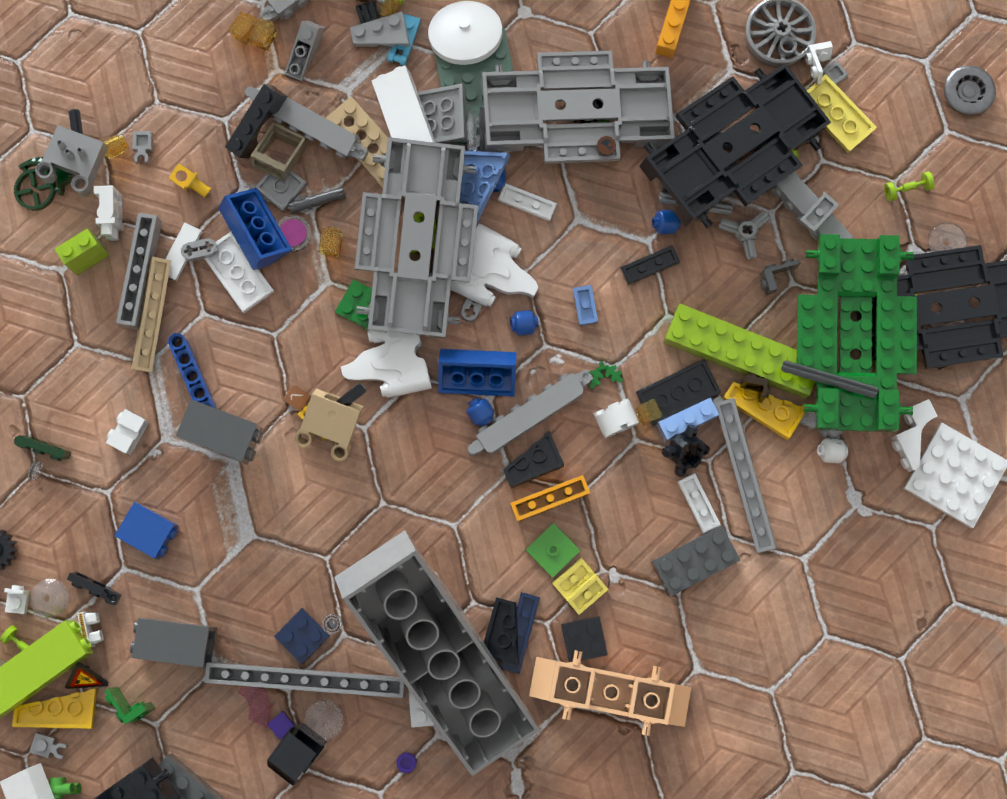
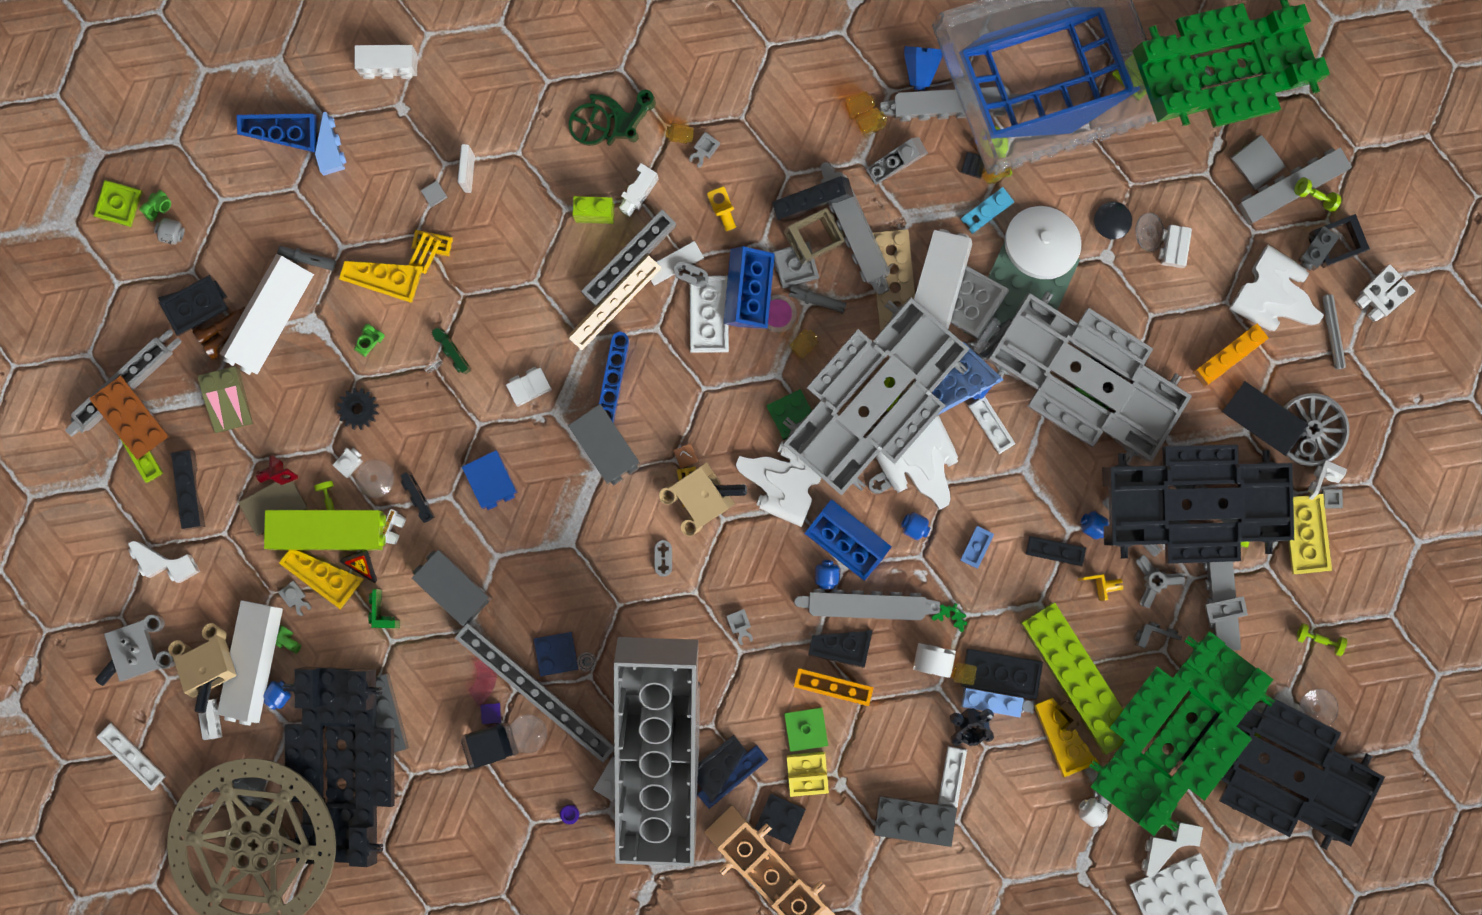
camera: 35 degrees right, 5 degrees up
light grey piece [35,109,108,197] -> none
light grey wing [350,12,411,47] -> none
reddish brown tile [596,136,616,156] -> none
light grey plate [715,398,777,553] -> none
dark grey axle [781,360,879,398] -> none
flat silver wheel [944,66,996,115] -> none
none -> light grey beam [655,540,672,577]
none -> light grey plate [727,609,753,645]
none -> yellow bracket [1077,574,1123,601]
none -> black tile [1222,381,1309,456]

